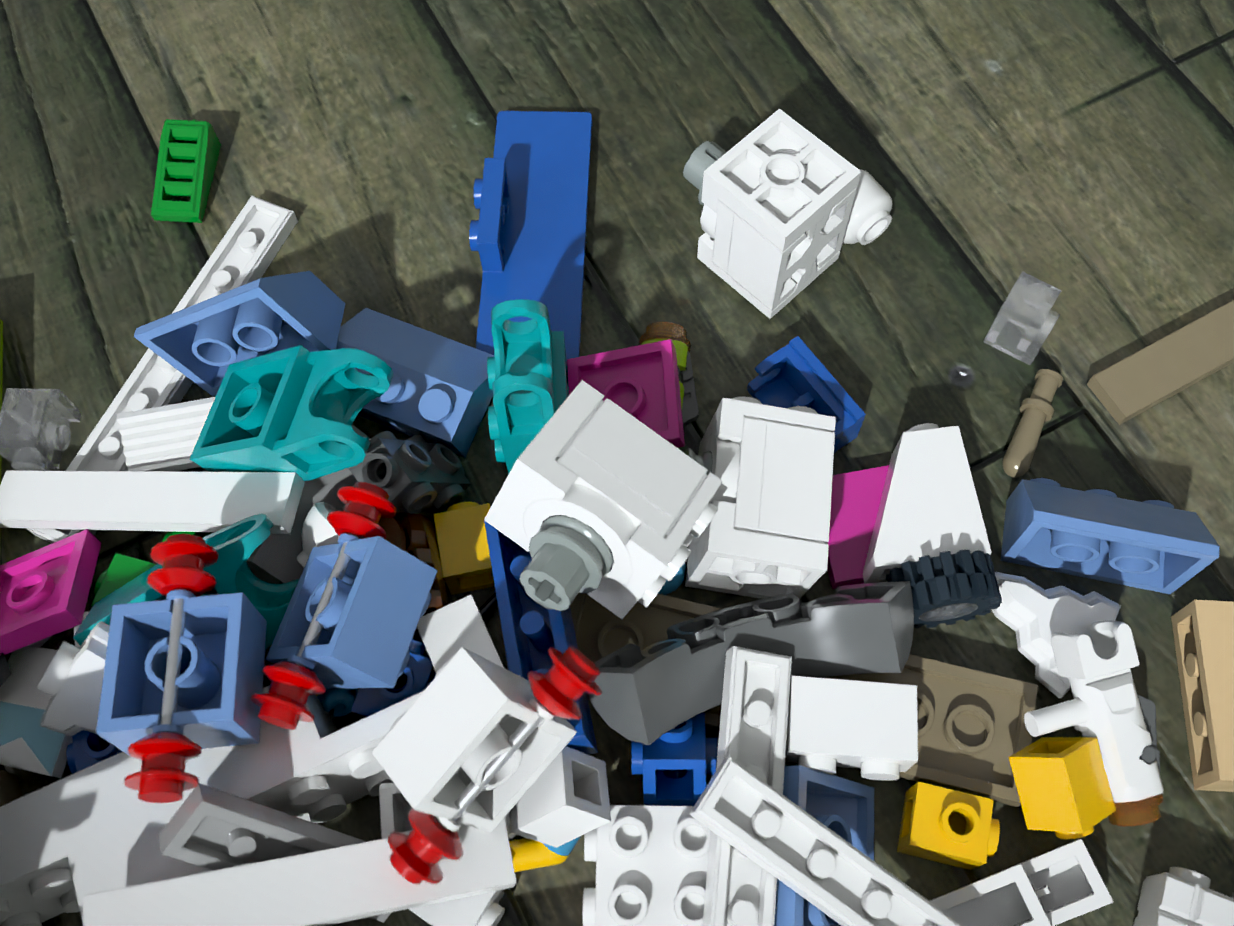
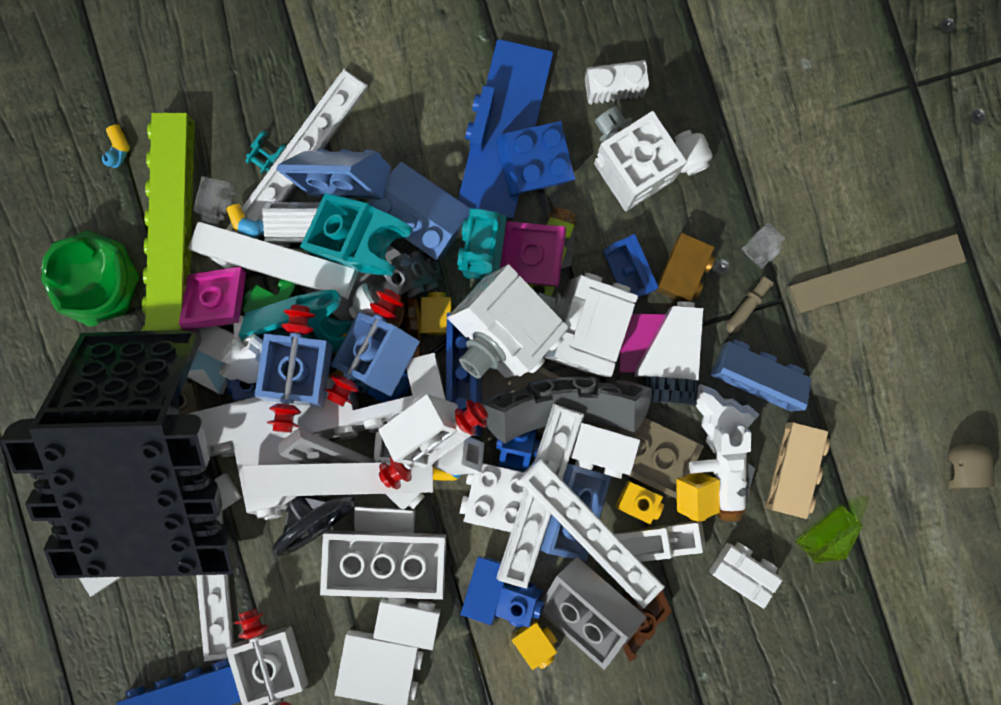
camera: 10 degrees right, 20 degrees up
green slope [151,119,221,223] -> none
none -> arm [226,204,264,239]
none -> teal piece [246,130,287,174]
none -> blue brick [496,121,575,197]
none -> white brick [585,60,649,105]
none -> pearl gold brick [656,233,715,302]

